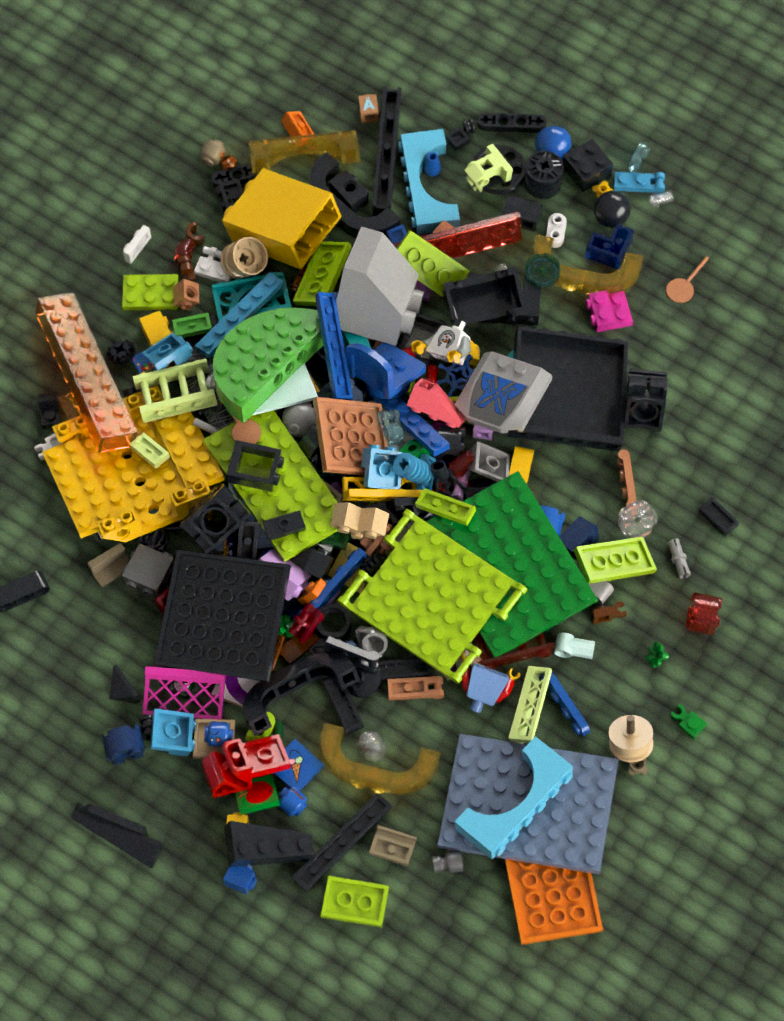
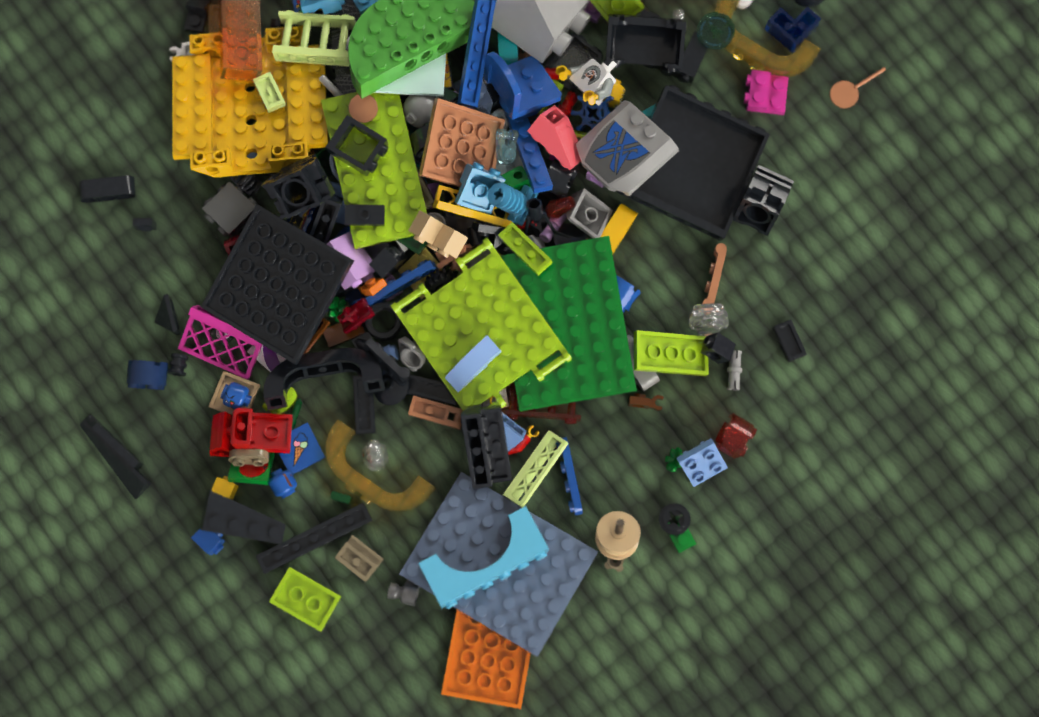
camera: 20 degrees right, 15 degrees up
dark tan panel [87,543,130,587] -> none
dark azure plate [150,709,196,757] -> none
light aqua piece [554,633,595,659] -> none
dark blue brick [560,516,599,561] -> none
none -> black tile [133,218,157,232]
none -> dark tan plate [229,449,269,467]
none -> dark green tile [330,491,353,505]
none -> light blue slope [445,336,502,392]
none -> black brick [461,404,512,489]
none -> black gear [659,503,691,536]
none -> medium blue plate [677,439,728,487]
none -> black brick [701,333,736,364]

